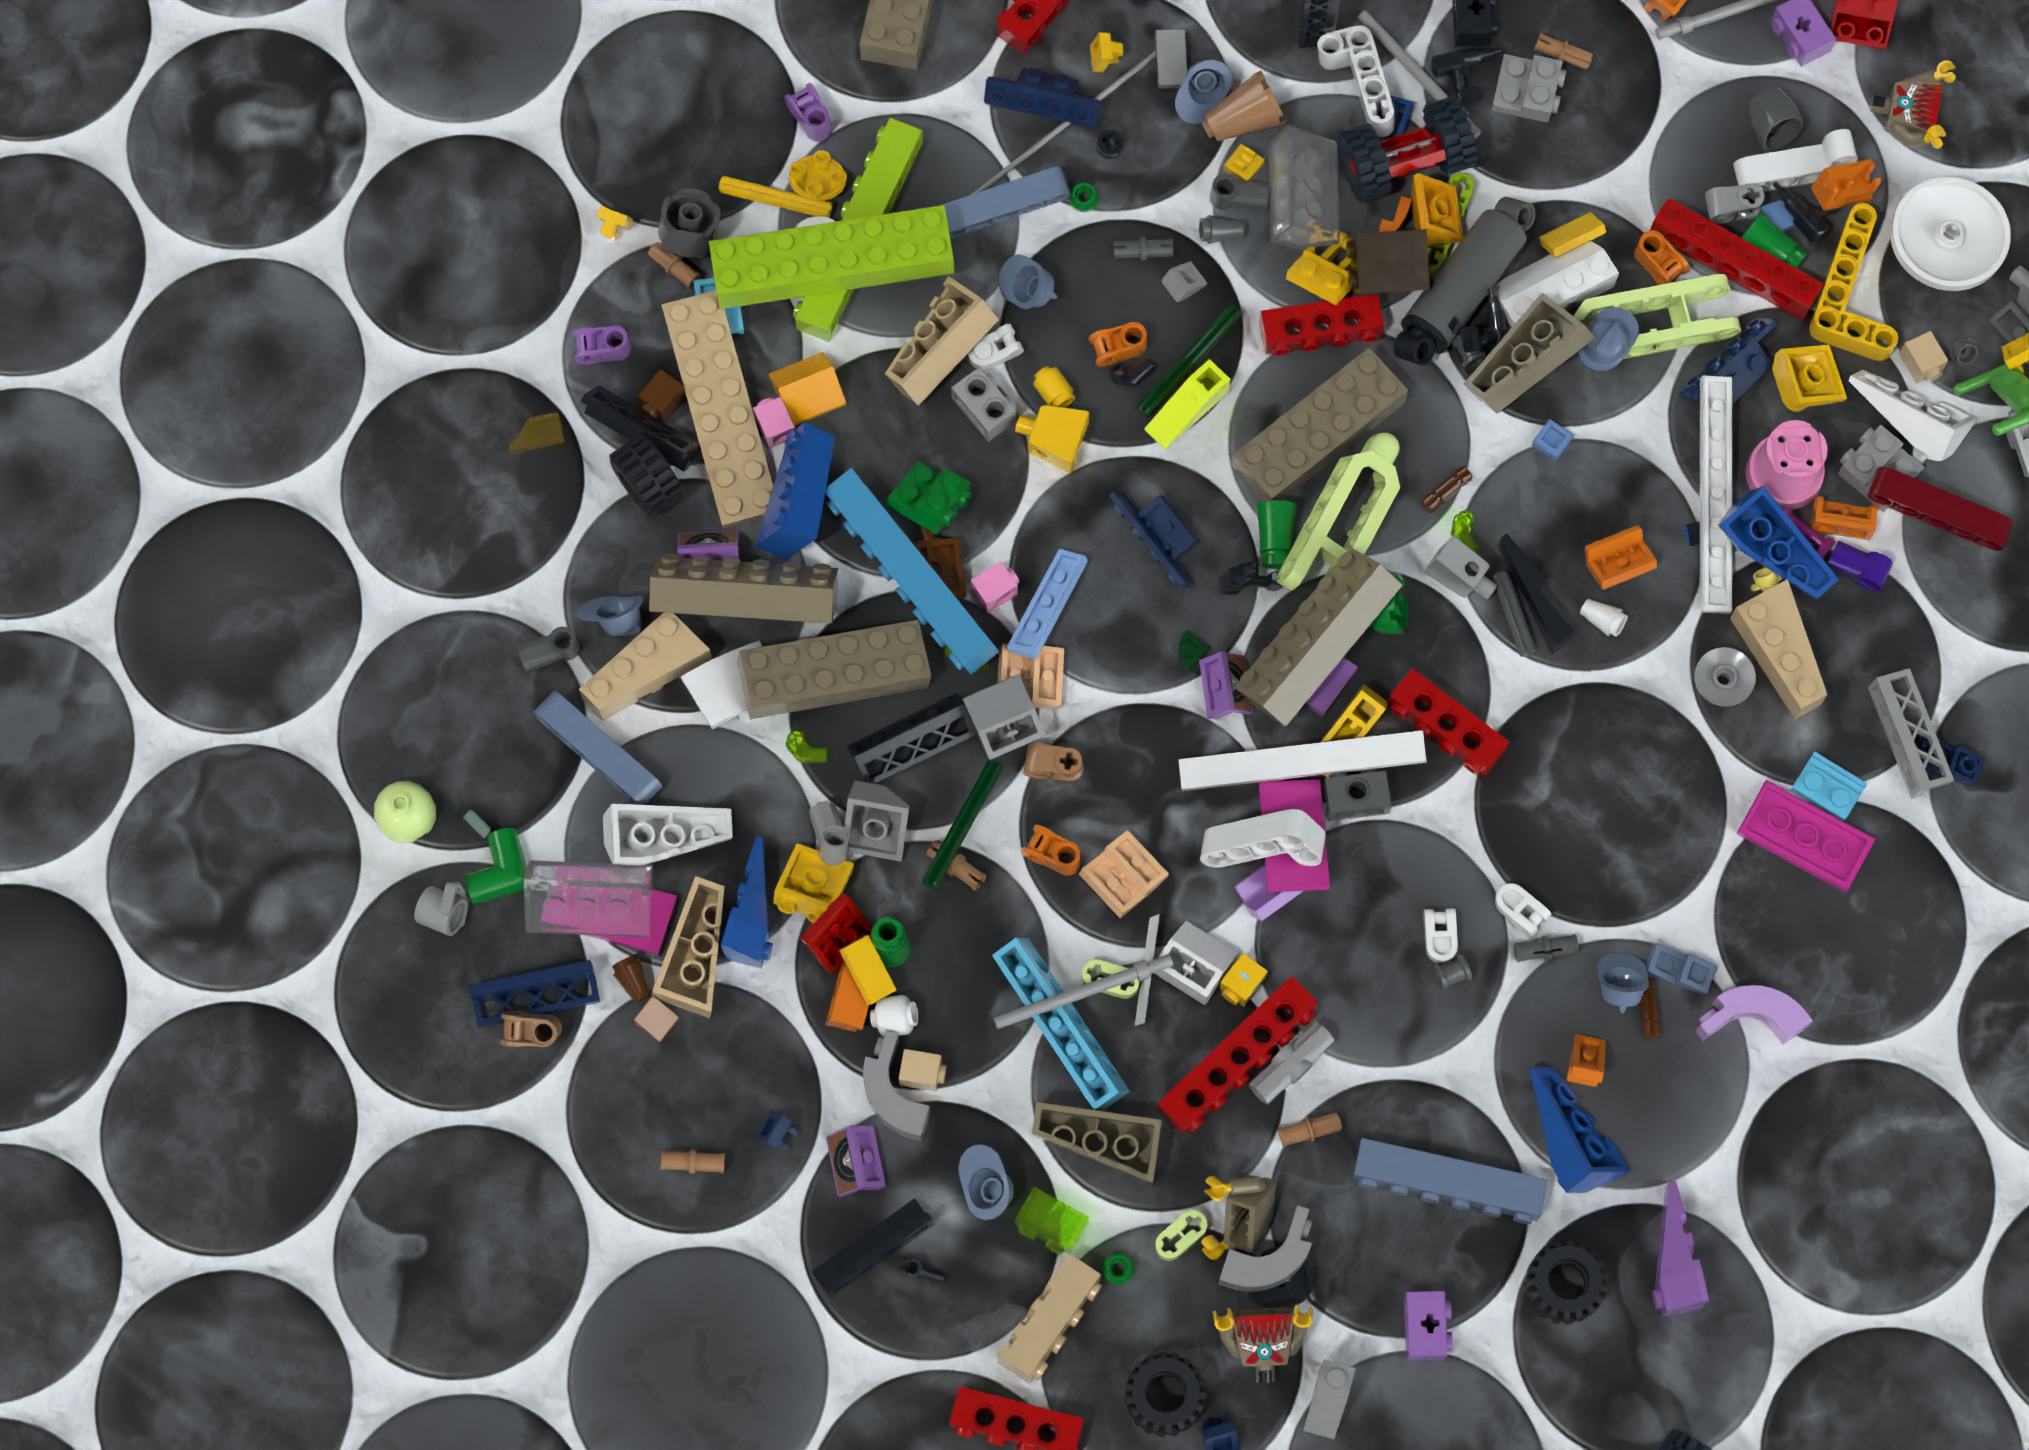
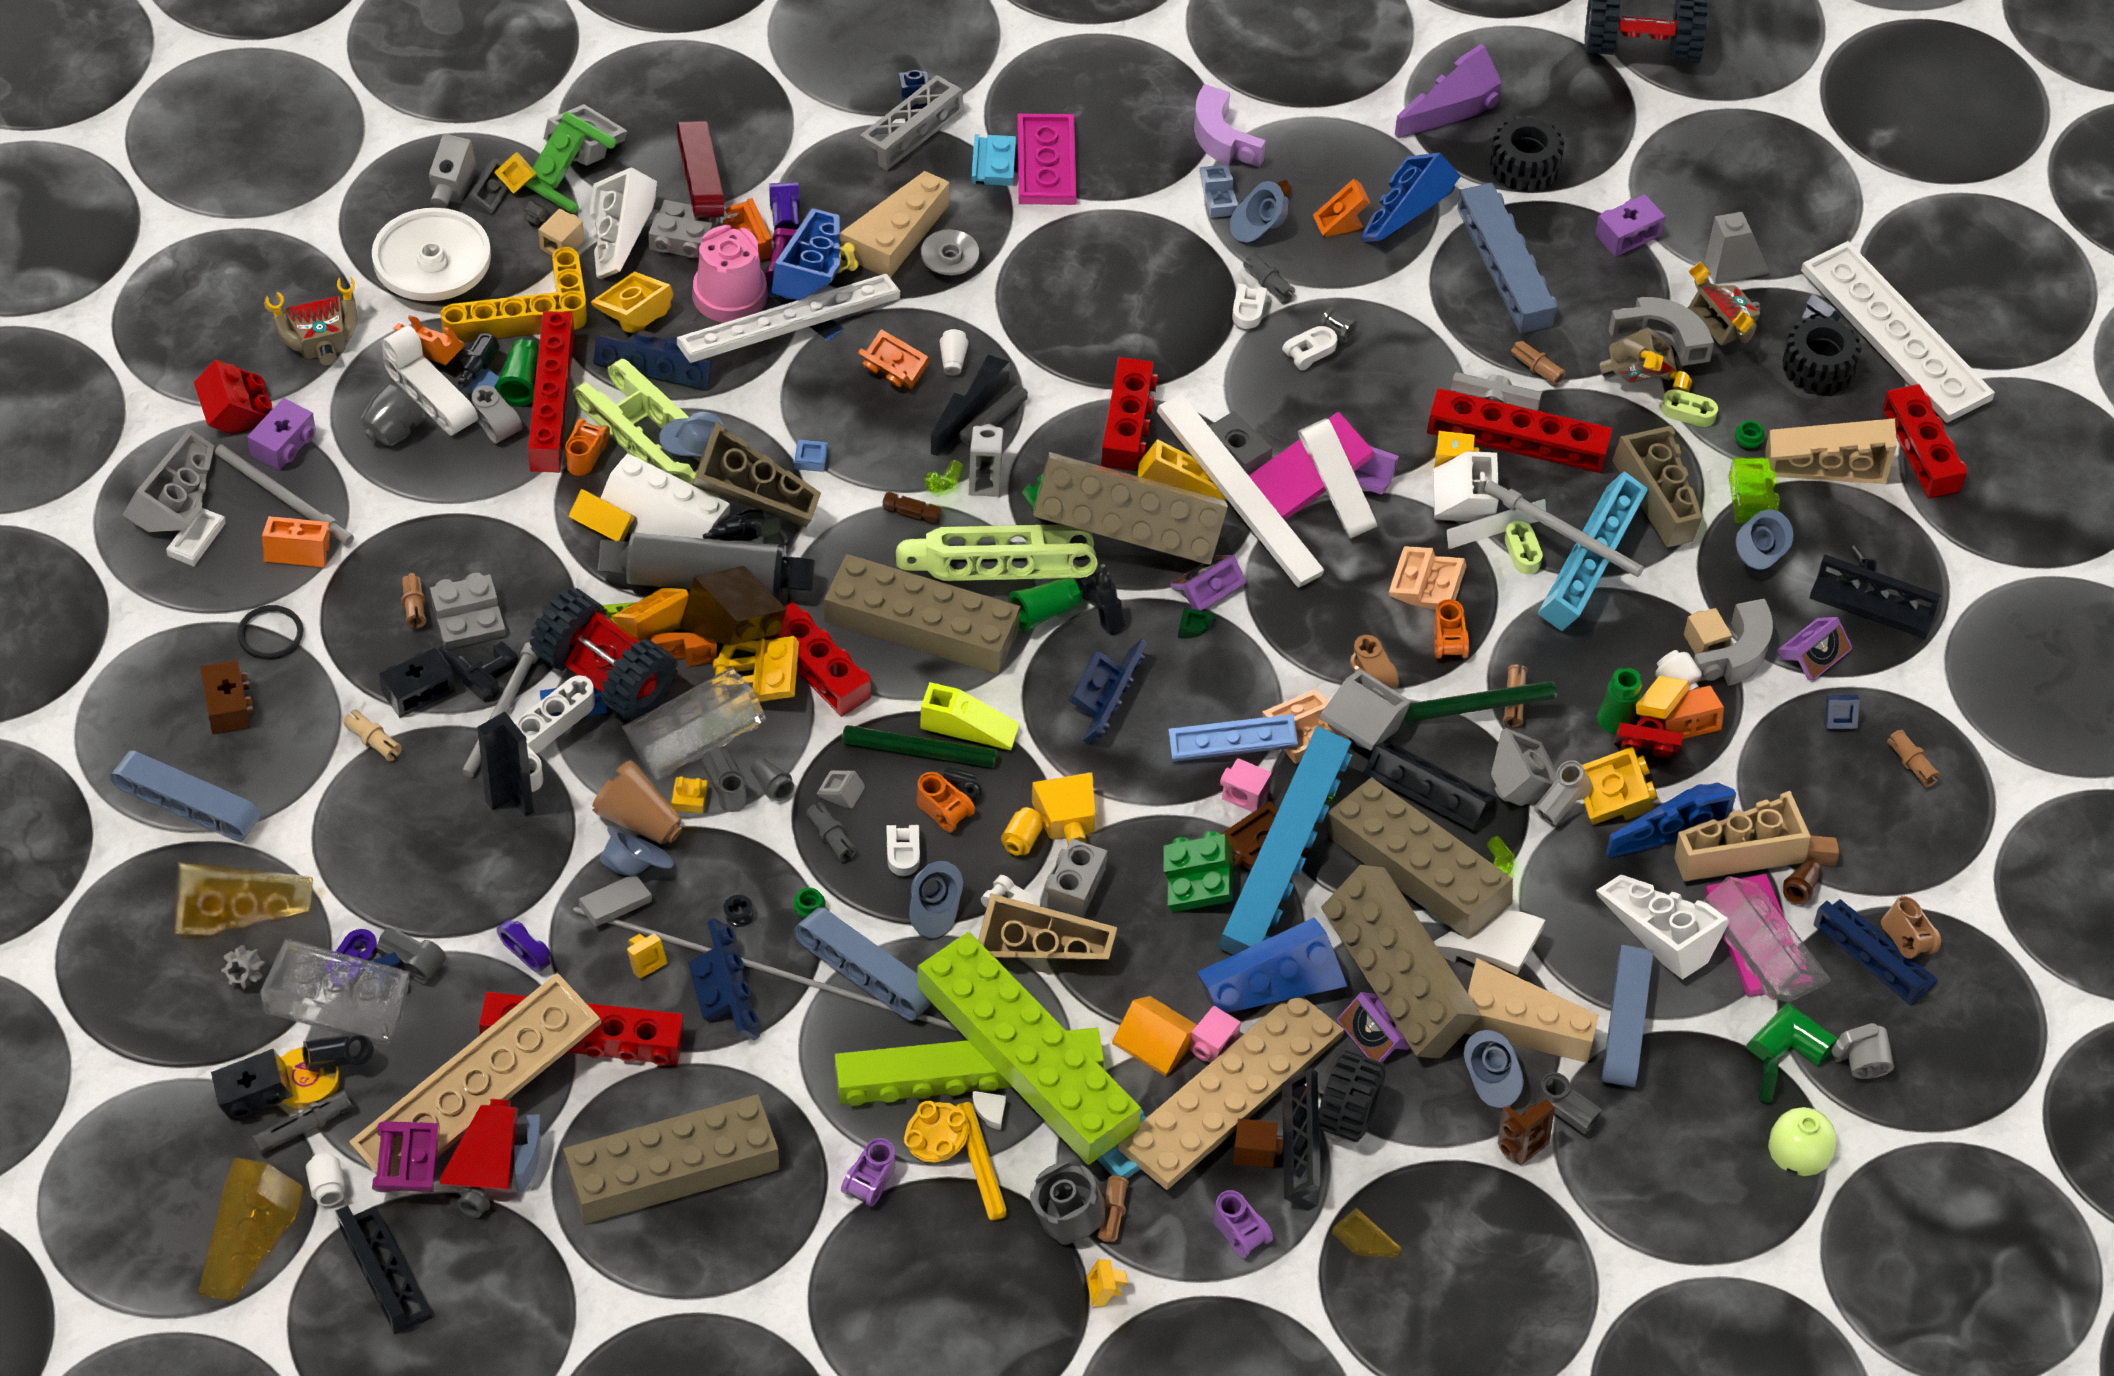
camera: 125 degrees left, 20 degrees down
none -> white plate [886,825,920,876]
none -> reddish brown bracket [1498,1099,1555,1166]

